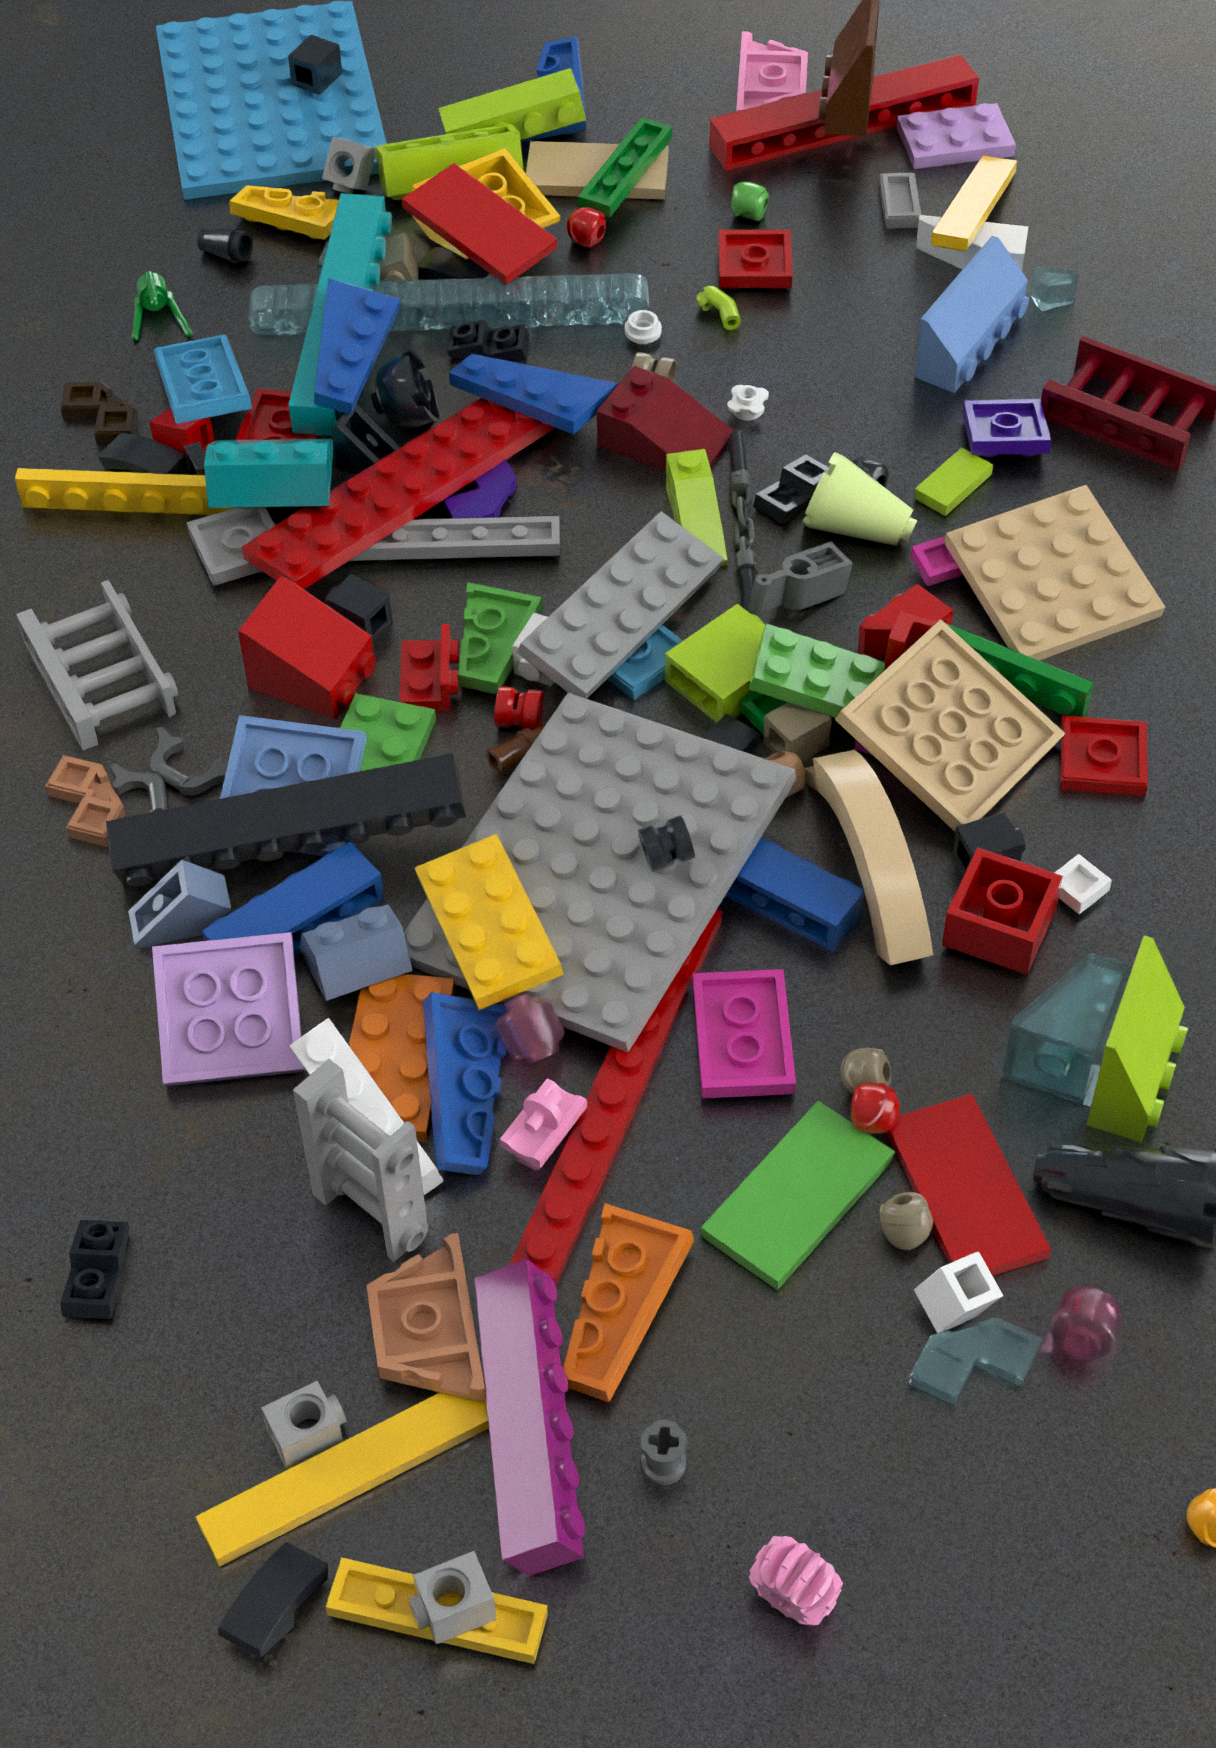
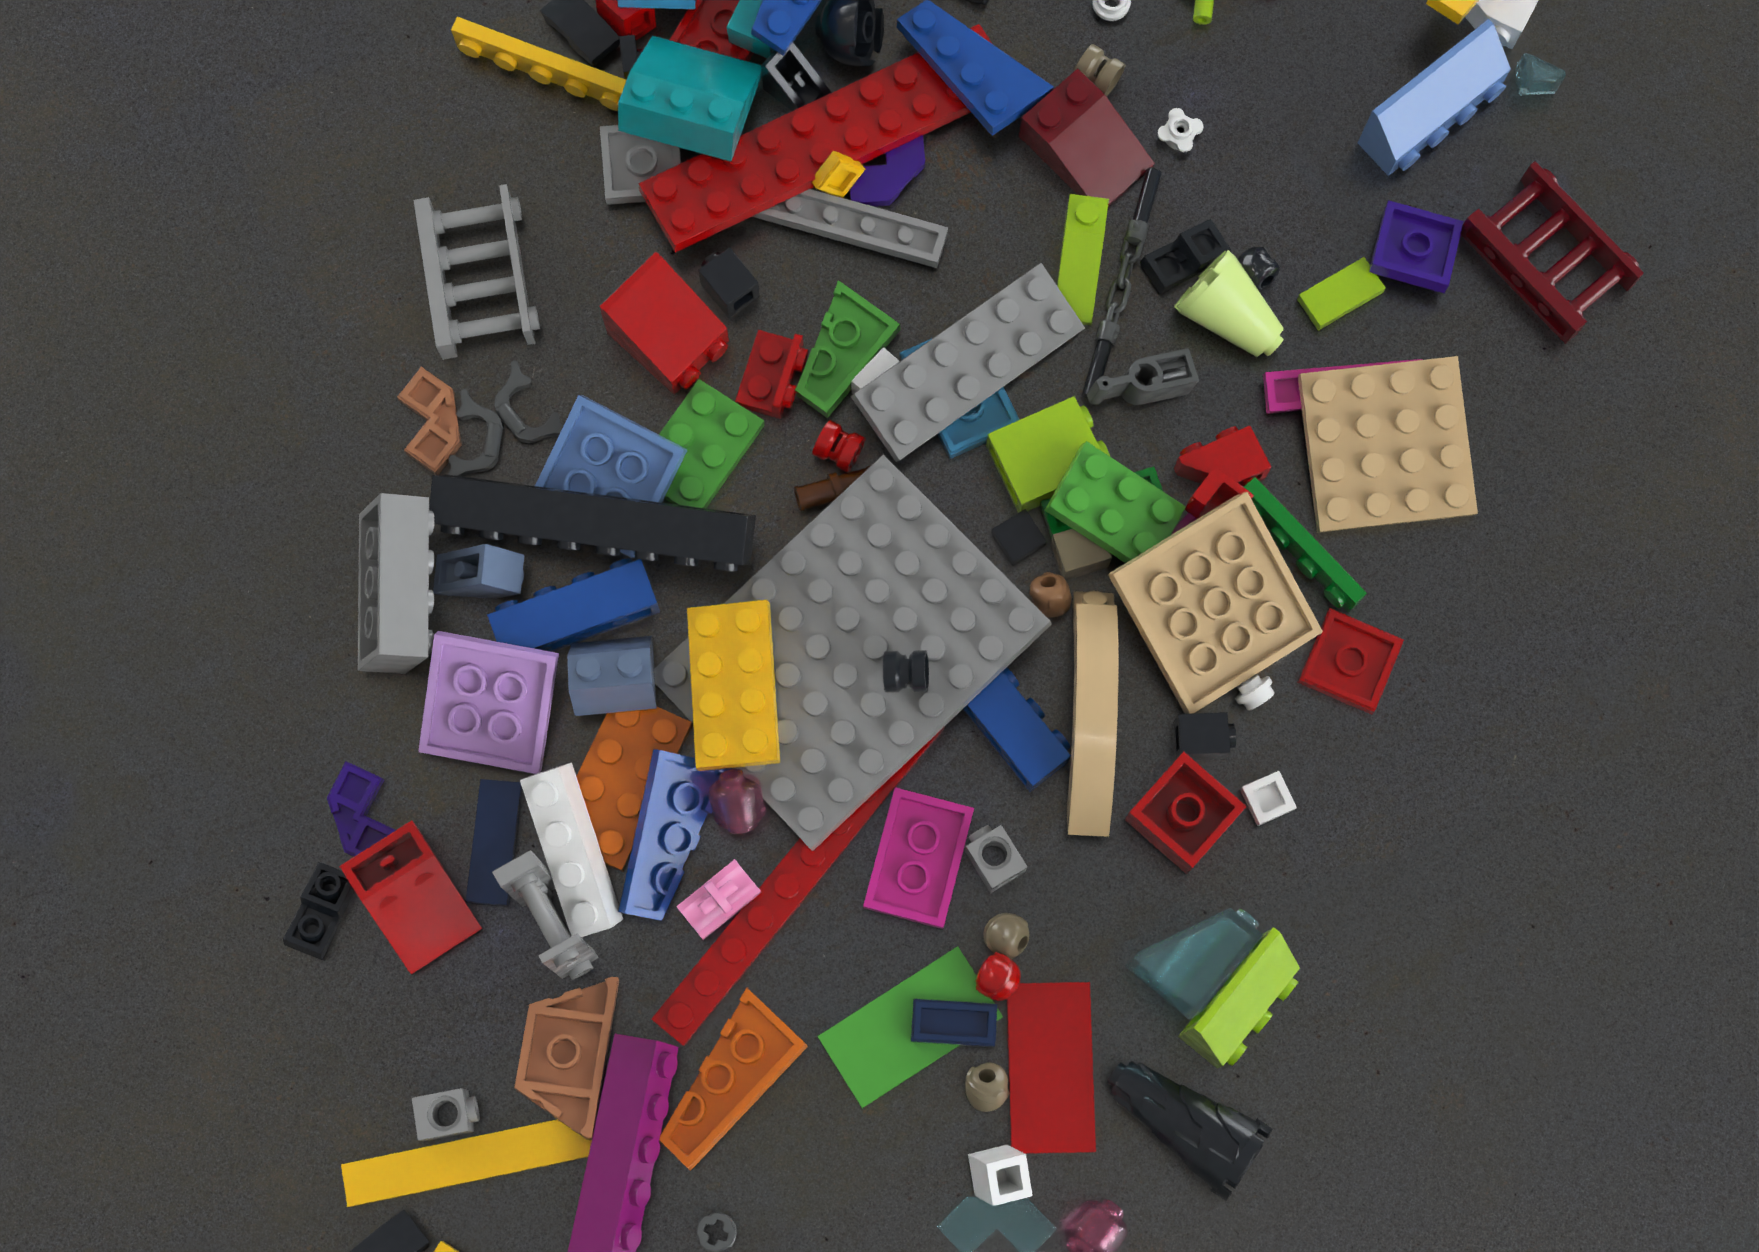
camera: 15 degrees right, 25 degrees up
none -> dark purple tile [327,761,396,857]
none -> red slope [339,820,483,975]
none -> light grey brick [358,493,434,674]
none -> dark blue tile [466,779,522,907]
none -> yellow tile [812,150,865,198]
none -> dark blue tile [911,999,997,1047]
none -> light grey brick [964,825,1027,893]
none -> white plate [1235,674,1275,710]

